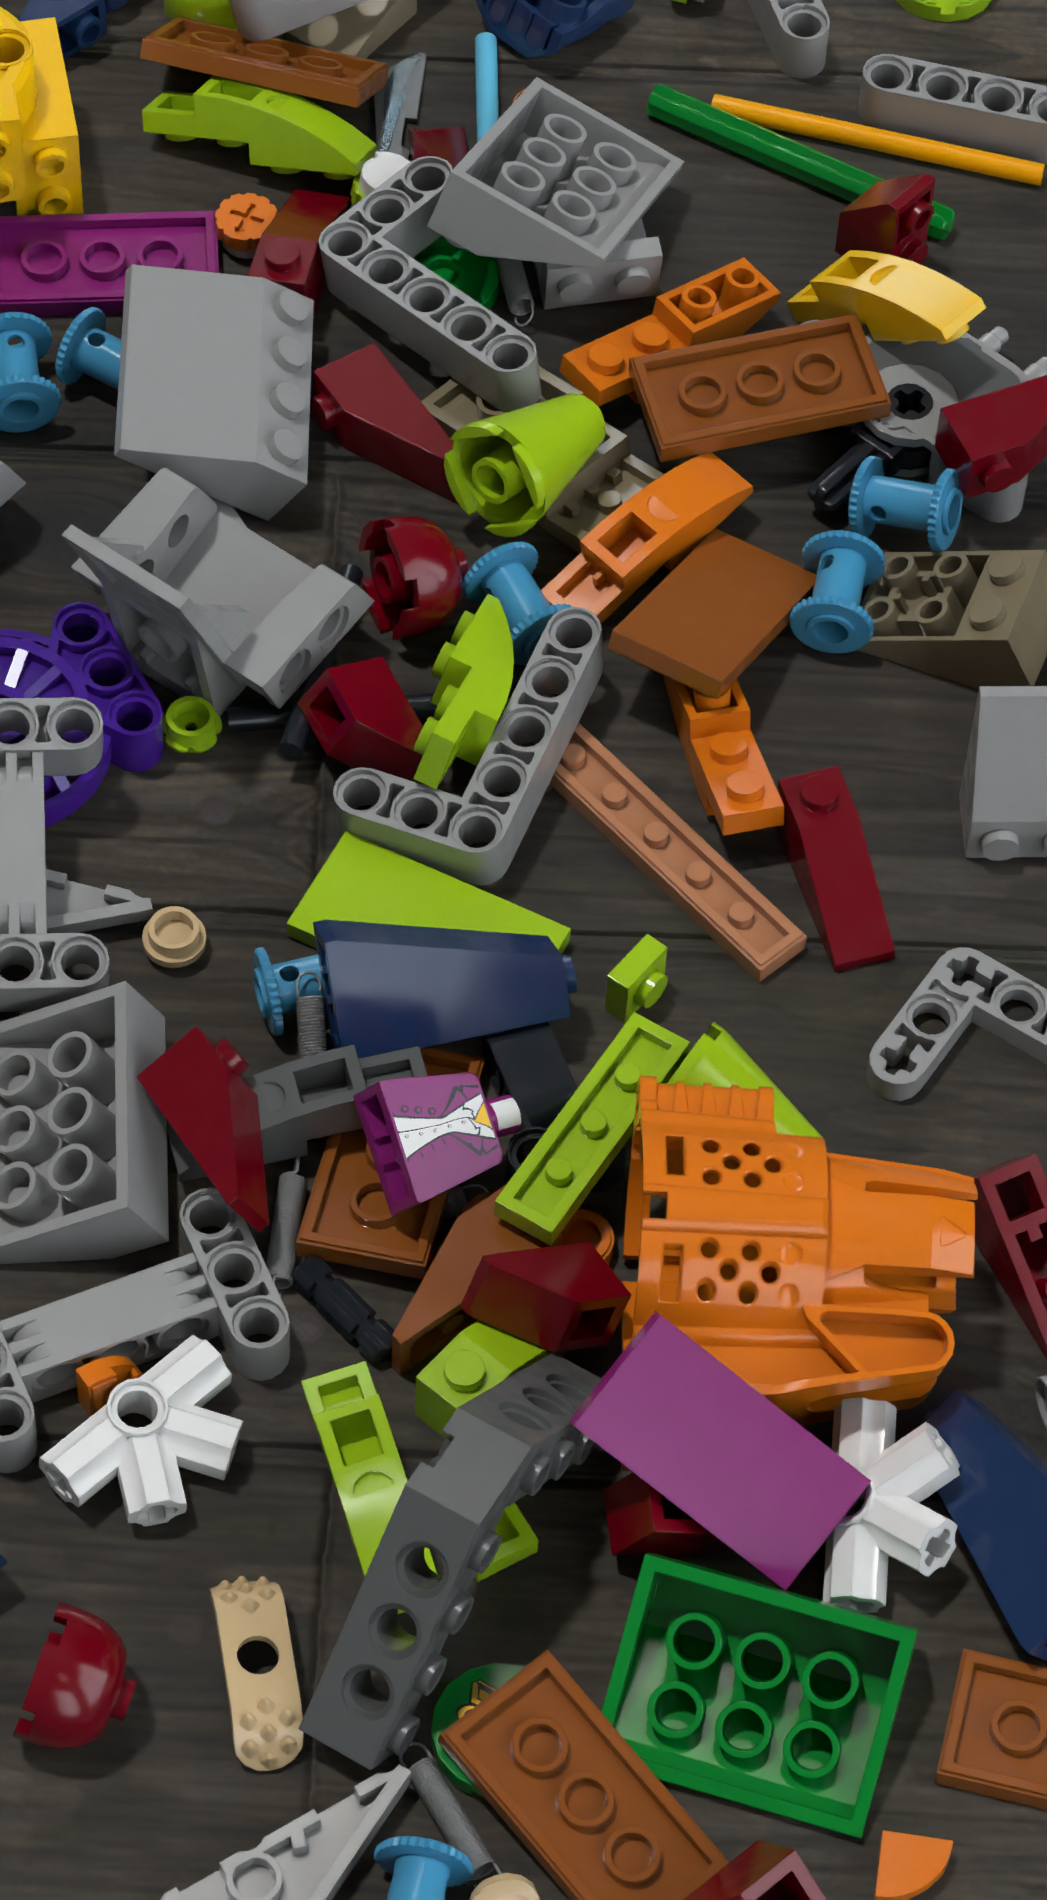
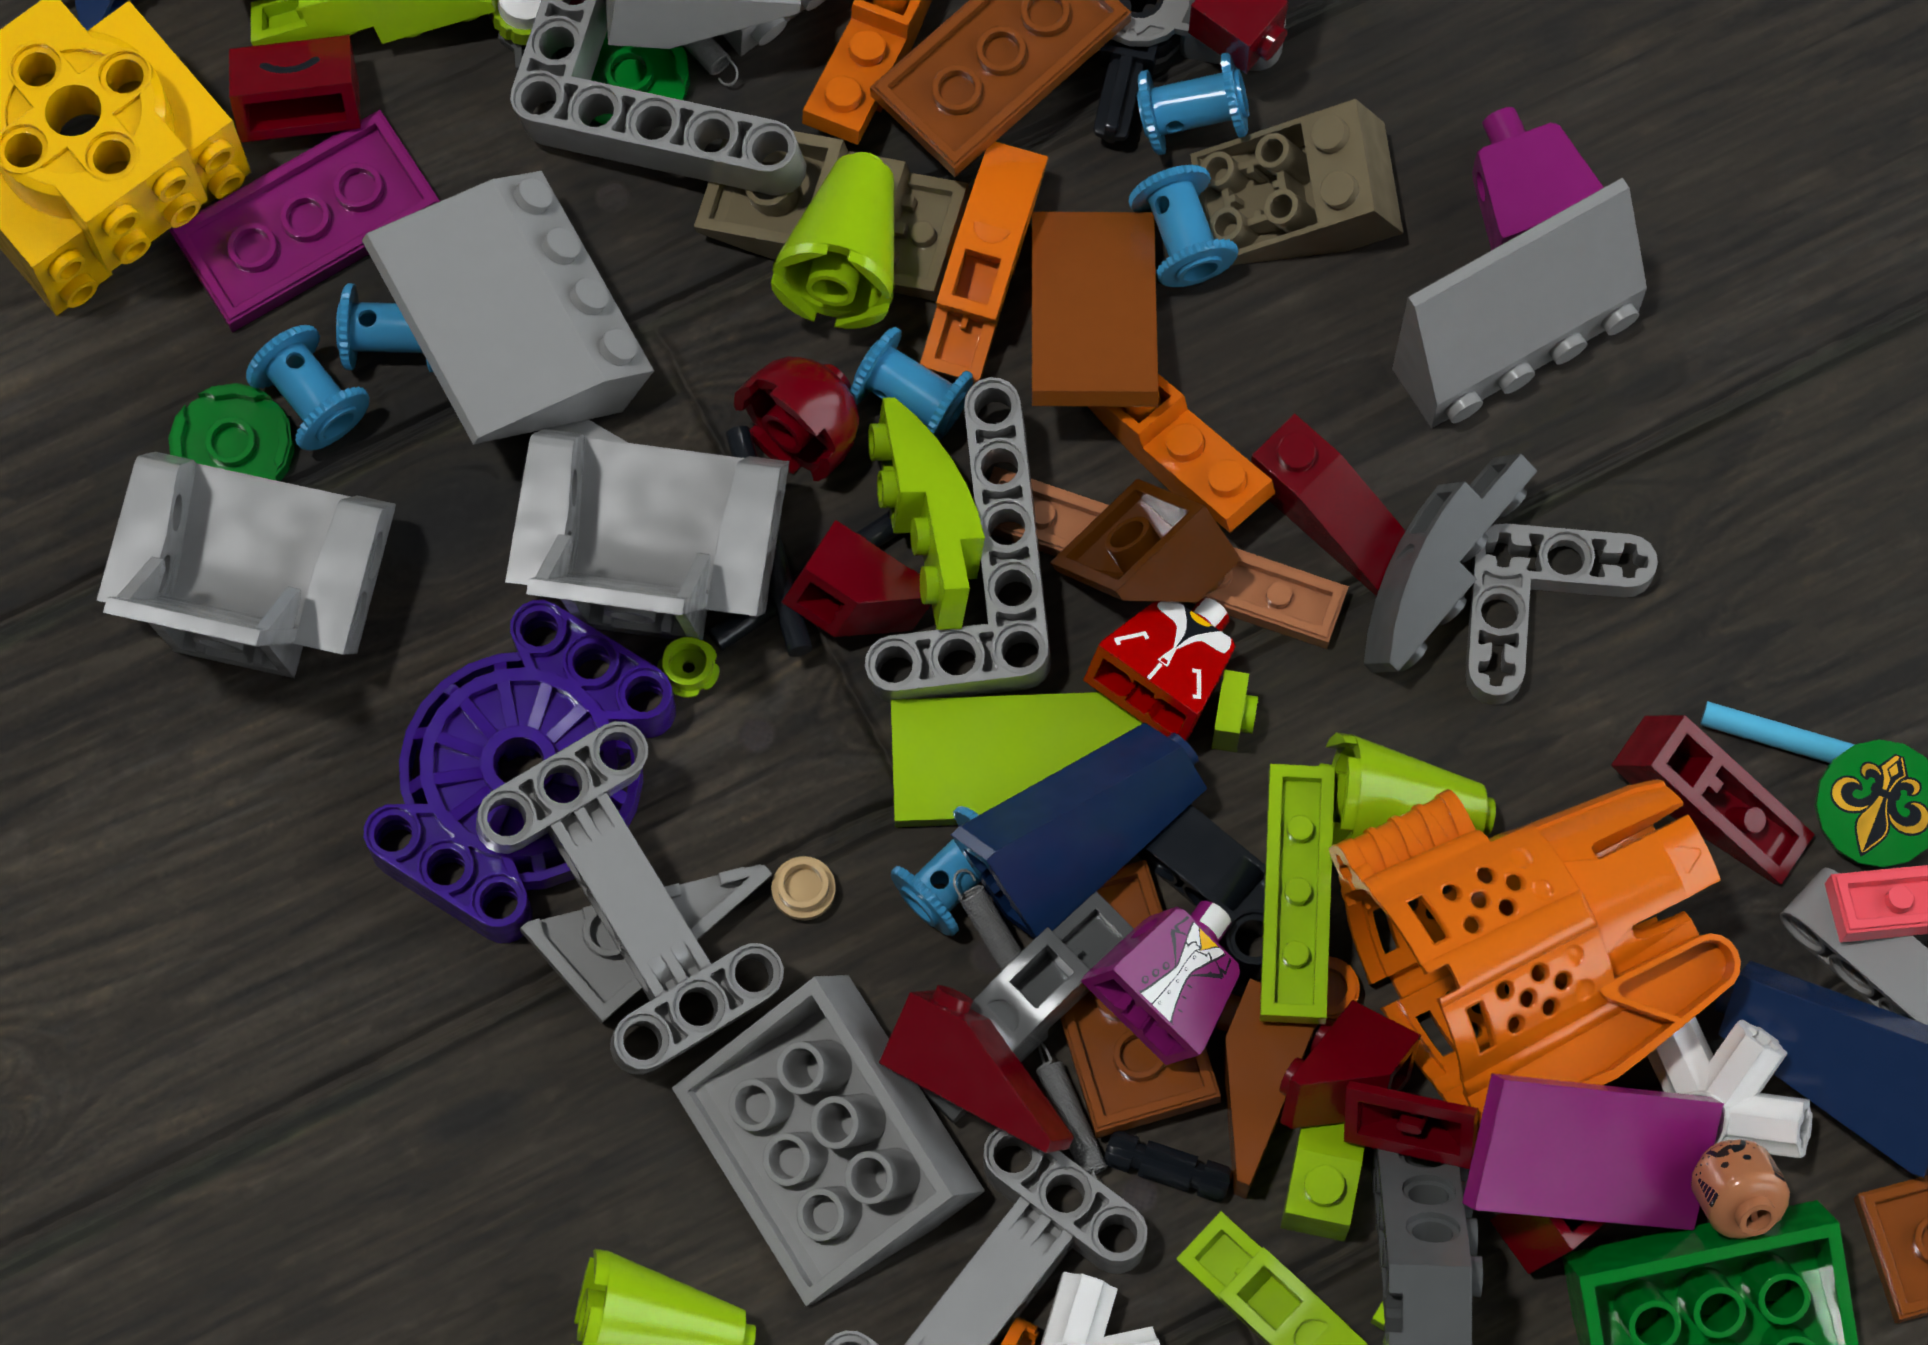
camera: 25 degrees left, 15 degrees up
orange piece [215,193,277,259] -> none
dark red slope [248,189,352,320] -> none
dark red slope [310,343,458,504] -> none
none -> dark red brick [229,35,361,143]
none -> reddish brown slope [1050,479,1242,602]
none -> red torso [1083,598,1236,742]
none -> dark red slope [1344,1081,1478,1169]
none -> dark grey slope [1364,454,1537,673]
none -> nougat head [1691,1139,1790,1239]

